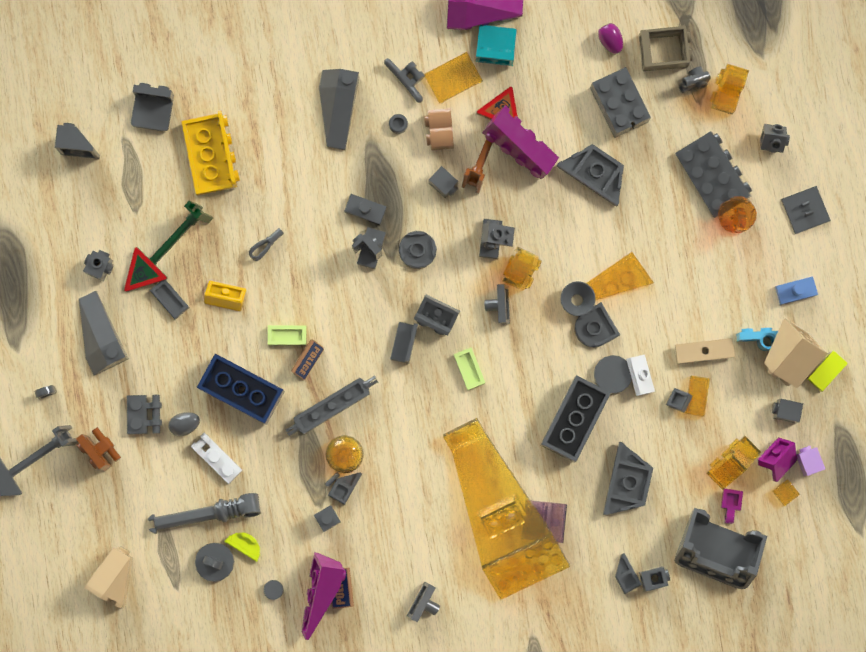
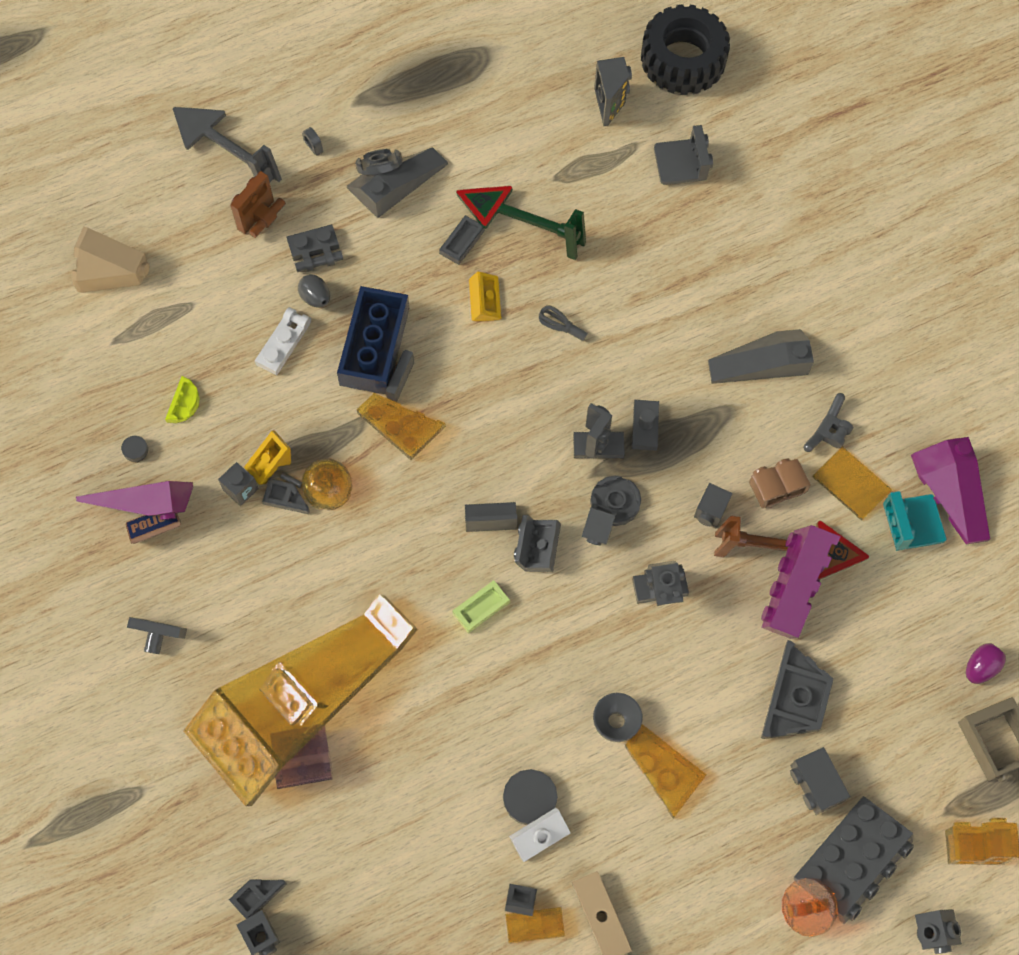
camera: 75 degrees right, 15 degrees down
dark grey brick [83,250,114,282] -> none
dark grey piece [148,493,261,534] -> none
yellow bracket [181,111,240,195] -> none
dark grey tile [195,543,235,582] -> none
yellowish green tile [268,325,307,345] -> none
dark grey plate [285,376,379,436] -> none
slope [291,339,324,380] -> none
dark grey tile [389,114,408,134] -> none
dark grey tile [485,284,510,325] -> none
clear yellow brick [501,246,542,291] -> none
dark grey brick [540,375,611,463] -> none
dark grey tile [575,302,620,348] -> none
dark grey piece [590,67,651,138] -> none
dark grey wing [603,442,653,515] -> none
dark grey plate [679,66,711,93] -> none
none -> yellow slope [244,430,291,485]
none -> dark grey tile [355,149,403,175]
none -> clear yellow wing [357,393,446,460]
none -> dark grey tile [386,350,414,405]
none -> dark grey brick [582,503,618,546]
none -> black tyre [641,4,730,95]
none -> dark grey brick [790,747,850,815]

